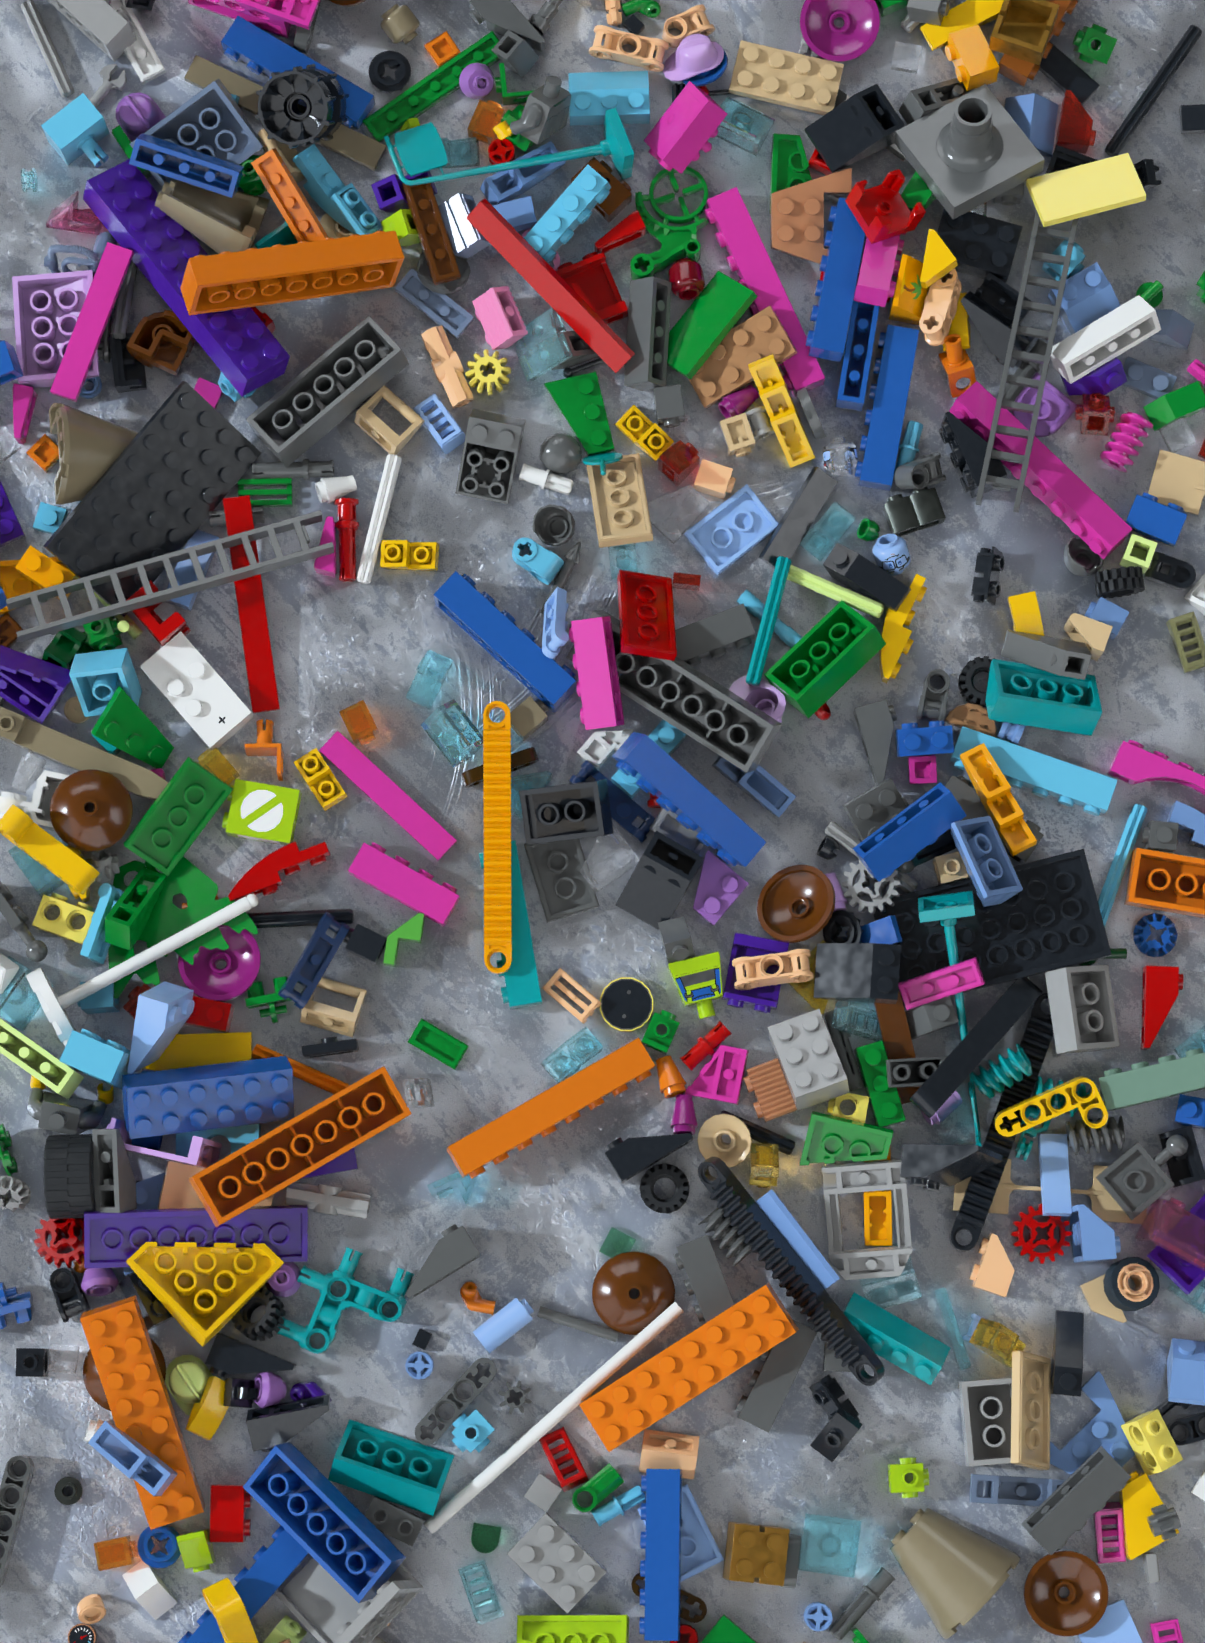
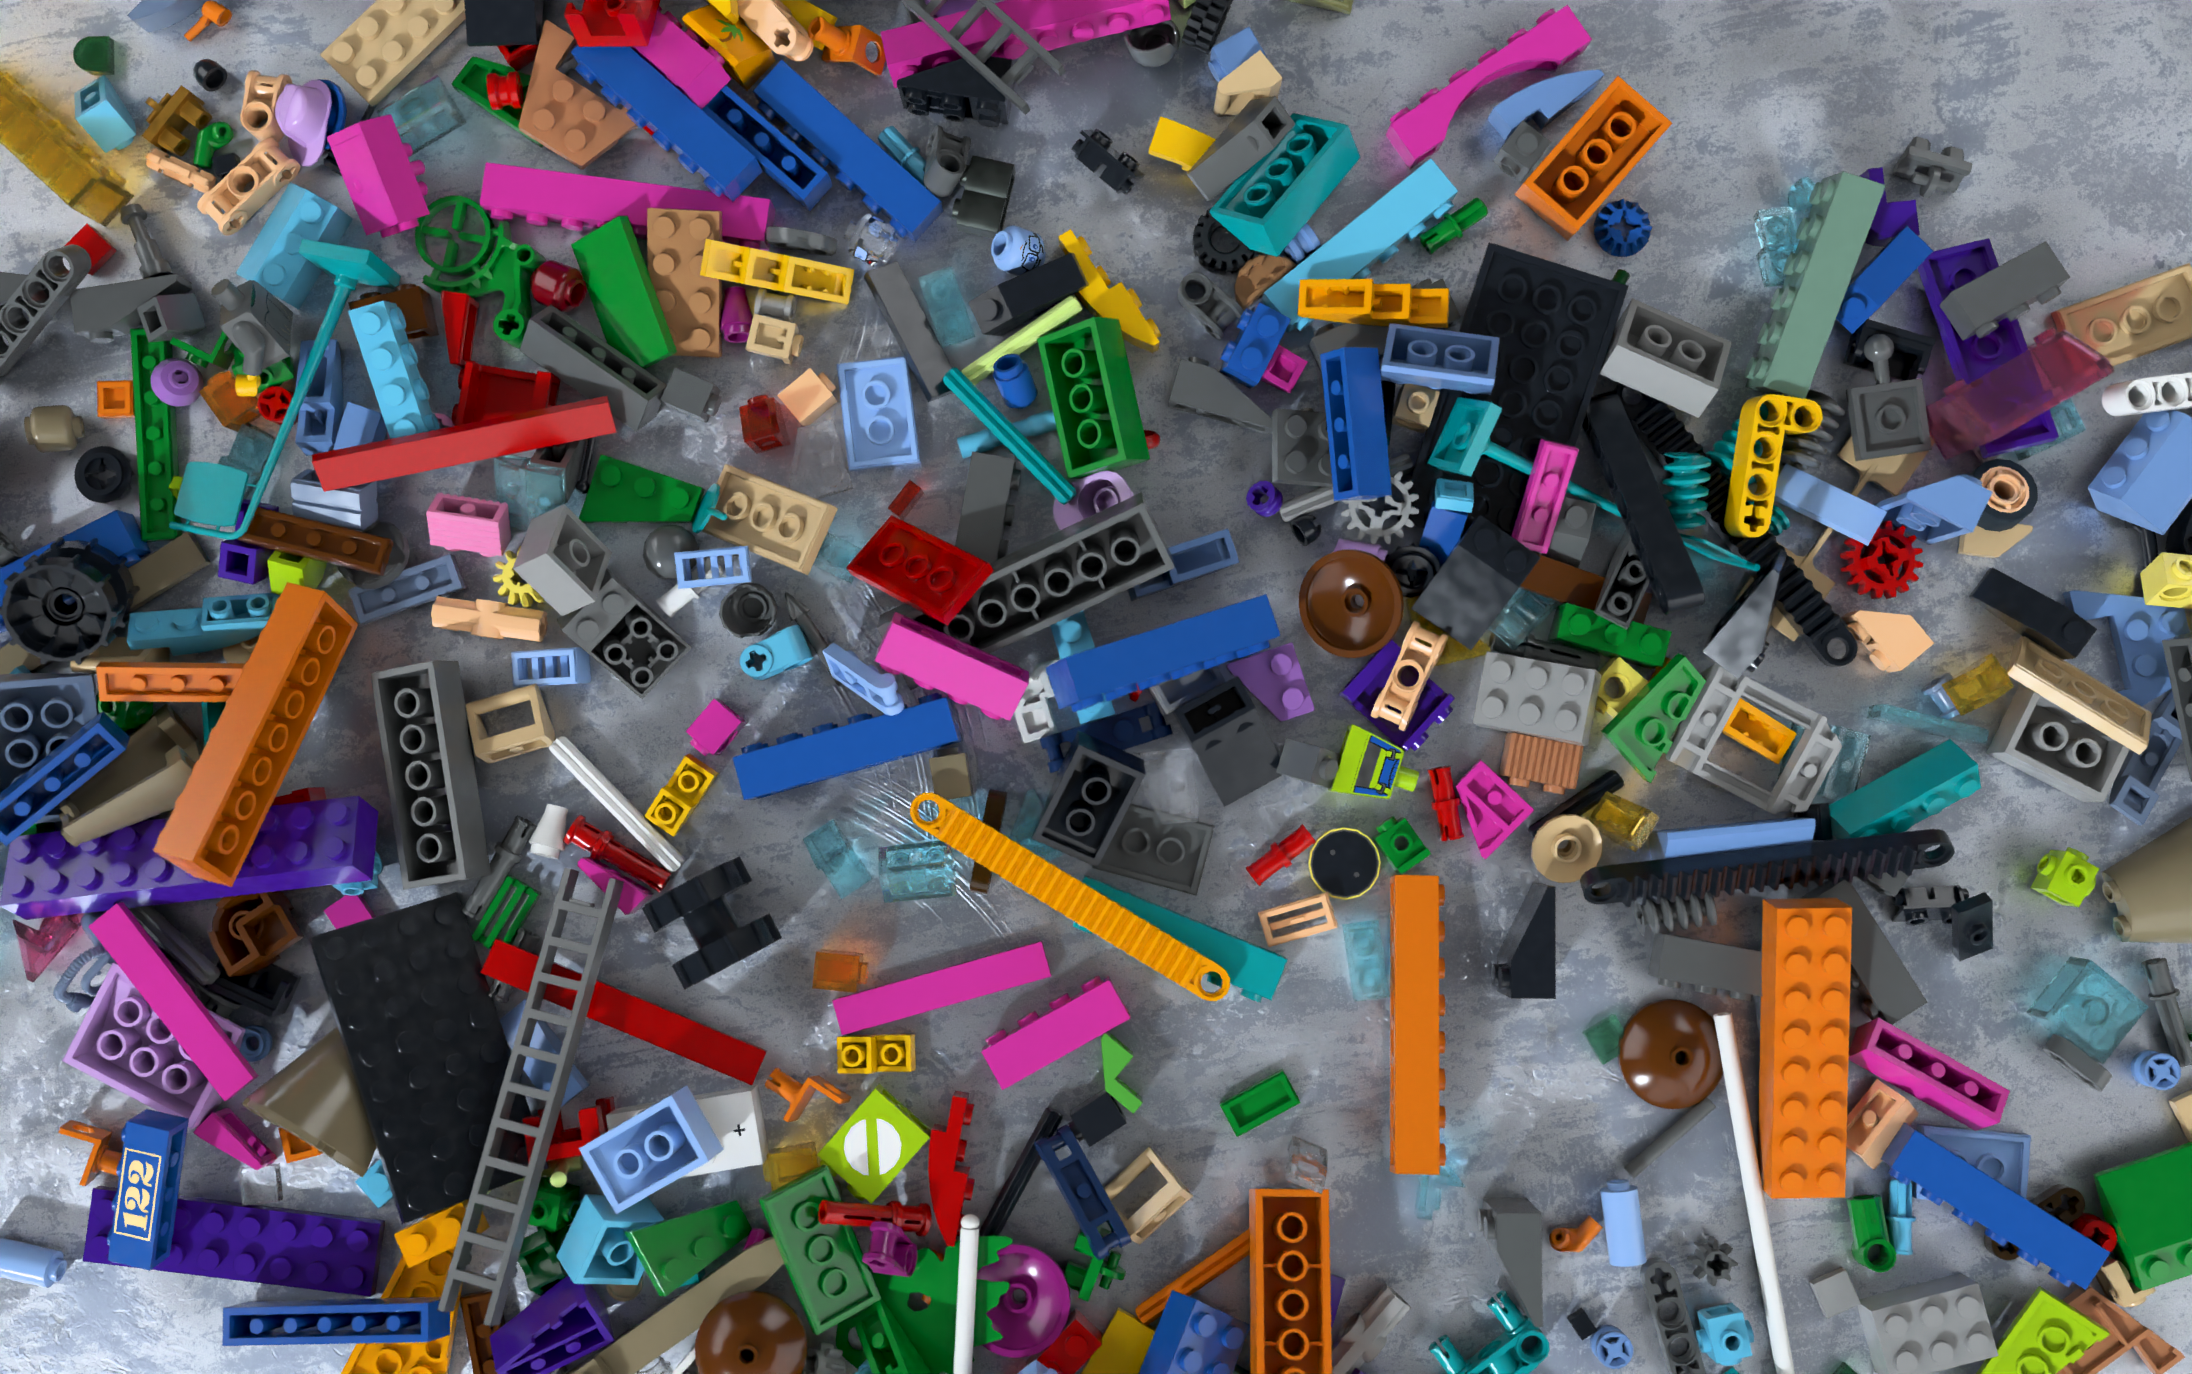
camera: 55 degrees left, 5 degrees up
black plate [301,1037,359,1059] -> none
red slope [539,1427,589,1492] -> none
yellow slope [614,405,674,461] -> none
black tyre [640,1163,690,1213] -> none
orange cone [656,1055,686,1098] -> none
magenta cone [671,1094,698,1135] -> none
pearl gold piece [722,1522,790,1586] -> none
green hinge [857,518,880,542] -> none
medium azure axle [1098,804,1147,927] -> none
red slope [1141,966,1184,1050] -> none
none -> red wheel [486,71,524,110]
none -> light grey brick [513,504,612,616]
none -> light blue slope [579,1085,724,1214]
none -> black piece [642,856,782,990]
none -> light blue slope [674,546,752,589]
none -> dark pink brick [685,698,747,756]
none -> red pin [818,1200,932,1237]
none -> magenta piece [862,1221,917,1277]
none -> blue brick [993,354,1038,409]
none -> dark purple bush [1246,481,1283,517]
none -> red pin [1246,824,1316,886]
none -> green axle [1418,198,1488,255]
none -> medium azure tile [1435,478,1474,513]
none -> black tile [1793,803,1833,841]
none -> dark pink brick [1848,1017,2010,1131]

